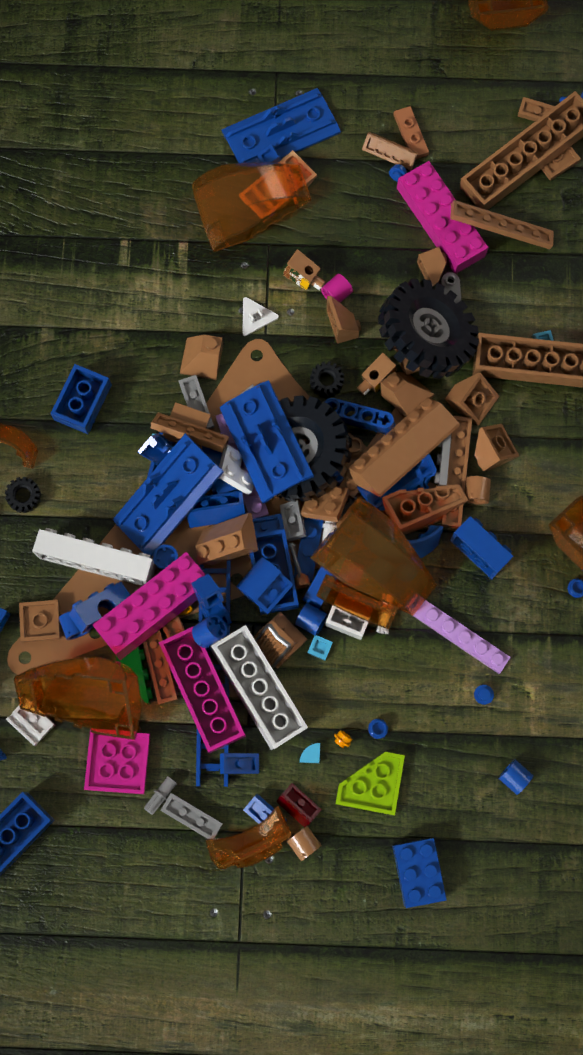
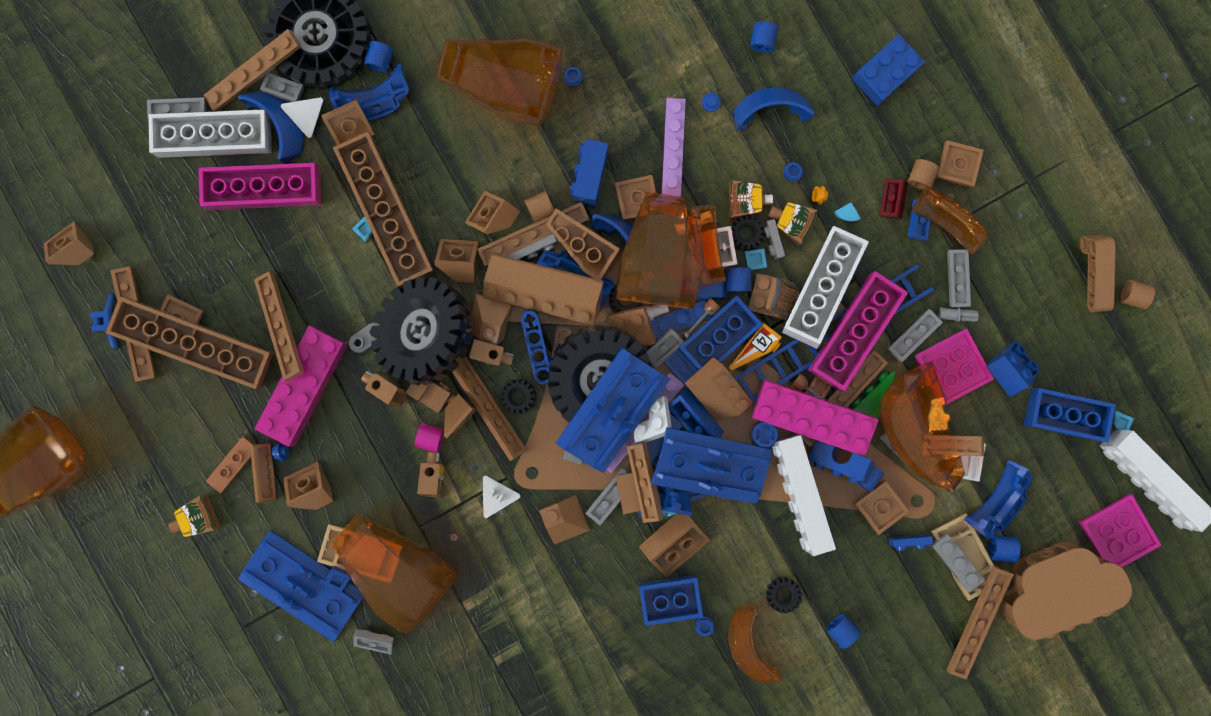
camera: 120 degrees left, 10 degrees up
blue arch [191,573,232,626] -> none
blue piece [192,615,227,648] -> none
blue plate [220,753,259,774] -> none
blue brick [236,557,294,614] -> none
lime plate [335,752,405,816] -> none
medium nougat slope [417,247,447,287] -> none
none -> torso [168,494,221,537]
none -> medium nougat slope [283,462,334,510]
none -> light grey plate [353,629,394,654]
none -> medium nougat torso [361,371,408,407]
none -> medium nougat brick [406,382,453,413]
none -> medium nougat plate [452,356,527,461]
none -> medium nougat plate [615,175,660,220]
none -> medium nougat slope [639,513,710,578]
none -> blue plate [695,616,714,636]
none -> slope [726,323,782,371]
none -> torso [729,180,773,220]
none -> black tyre [731,215,765,251]
none -> blue windscreen [733,87,814,131]
none -> light grey plate [763,219,785,260]
none -> torso [768,202,818,246]
none -> medium nougat hinge [791,374,824,399]
none -> light grey plate [887,309,943,362]
none -> medium nougat plate [923,435,984,456]
none -> medium nougat plate [936,140,984,188]
none -> blue slope [986,341,1040,397]
none -> medium nougat beam [1080,234,1115,313]
none -> medium nougat piece [1120,279,1155,309]

